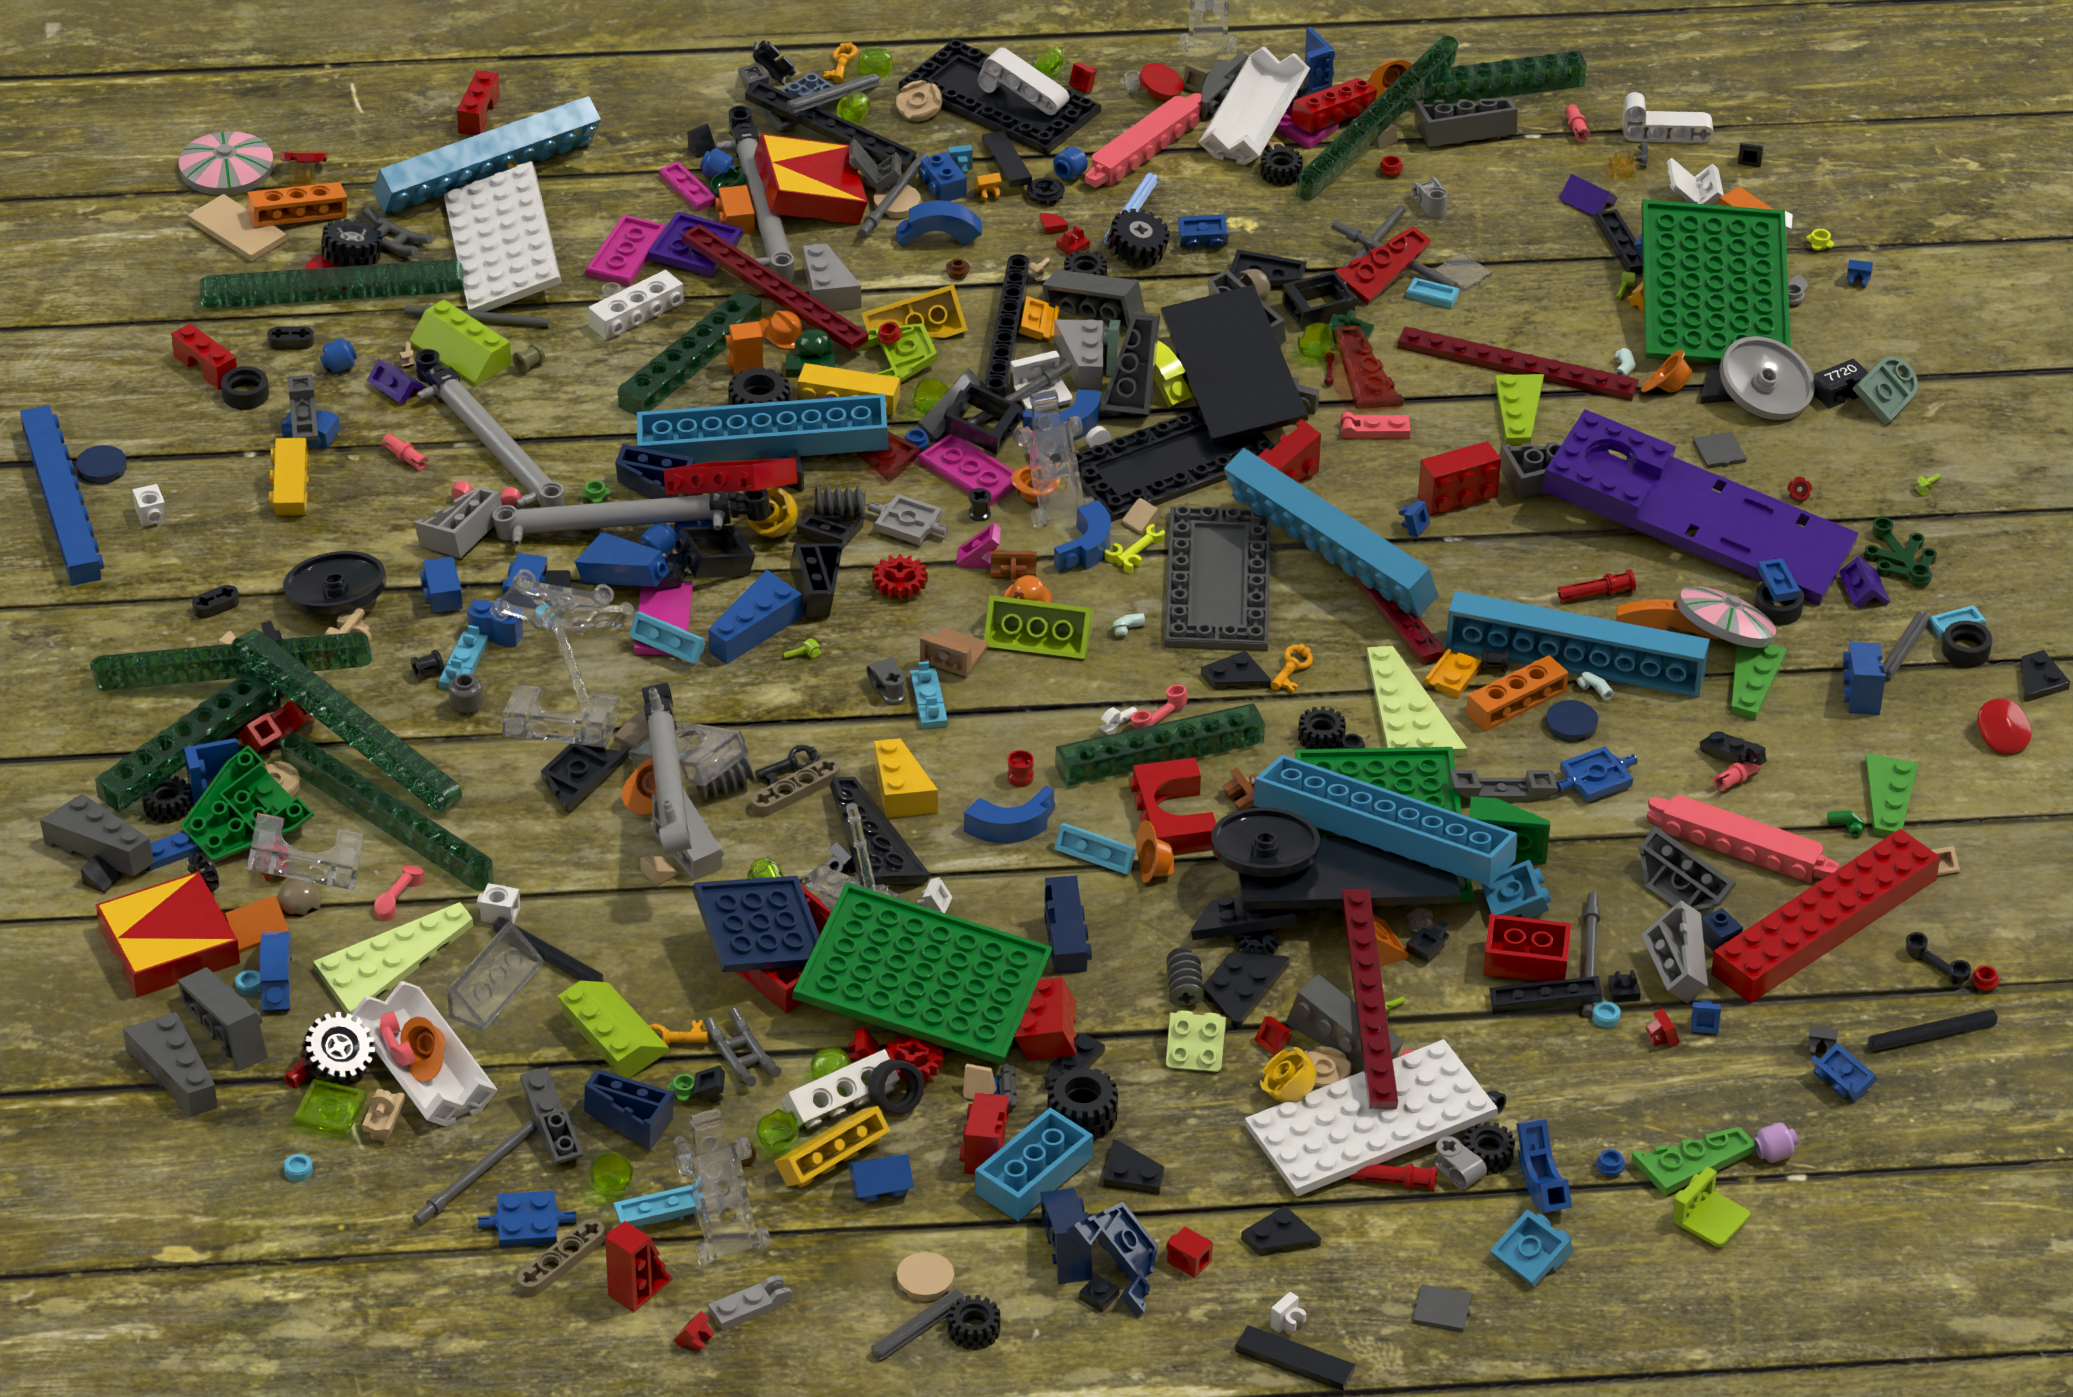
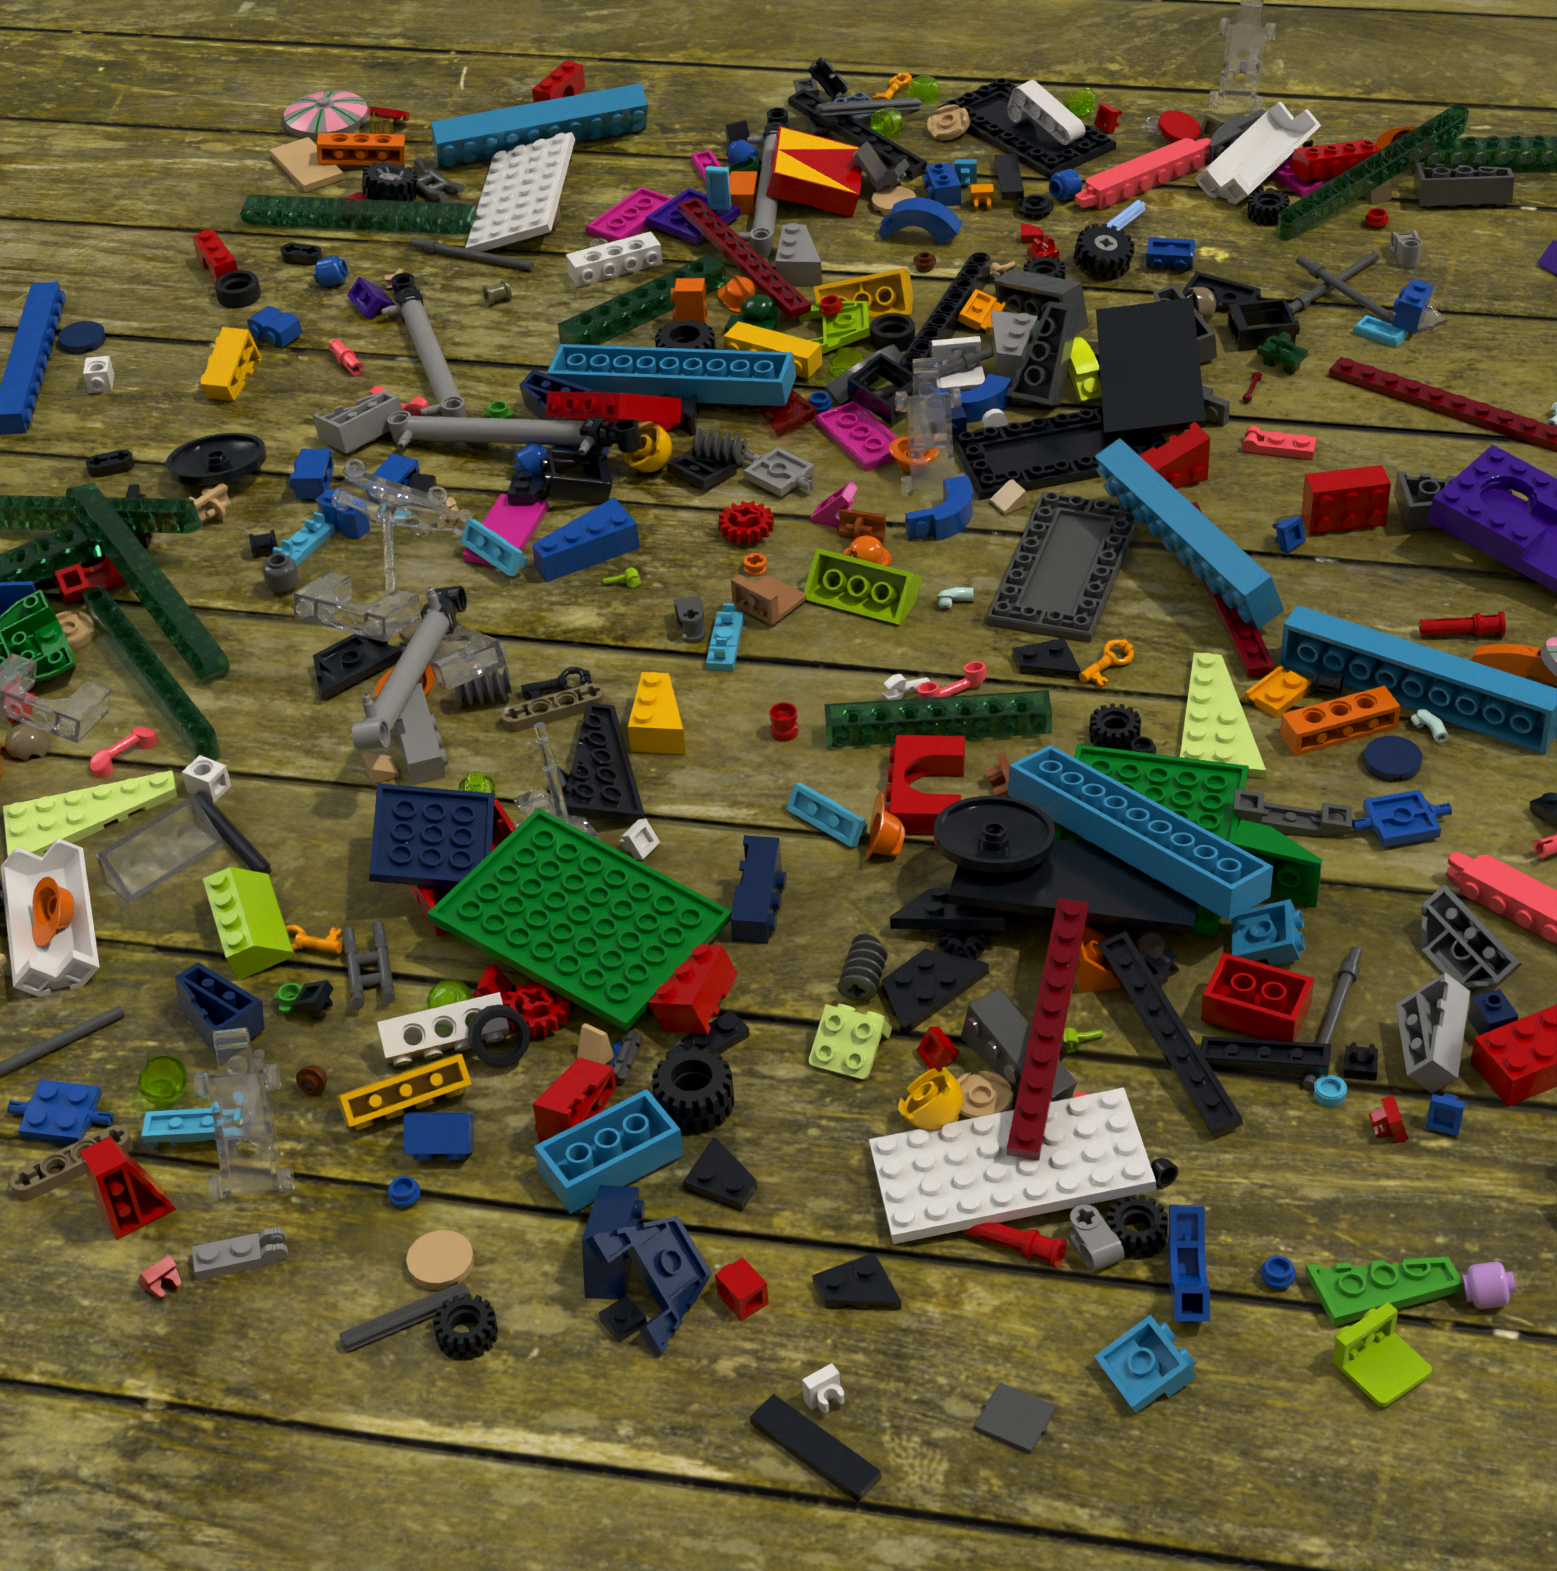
camera: 20 degrees right, 0 degrees up
dark grey slope [287,375,318,441] -> none
coral bar [380,1011,415,1066] -> none
lime slope [409,299,511,387] -> none
dark grey slope [520,1068,583,1164] -> none
blue slope [575,533,669,587] -> none
clear neon green hair [756,1108,800,1151] -> none
black wedge [790,543,844,617] -> none
dark grey bar [858,152,928,237] -> none
blue arch [964,786,1055,843] -> none
black bush [969,488,991,522] -> none
neon yellow bar [1104,524,1165,574] -> none
clear neon green hair [1298,323,1334,359] -> none
blue bracket [1304,27,1335,92] -> none
red wing [1334,226,1431,305] -> none
clear red wing [1334,326,1404,409] -> none
lime wing [1495,374,1544,445] -> none
none -> blue plate [387,1176,421,1207]
none -> medium azure tile [705,166,732,211]
none -> orange bush [743,553,767,576]
none -> black tyre [870,313,915,352]
none -> black plate [1098,931,1243,1138]
none -> blue brick [1392,279,1434,333]

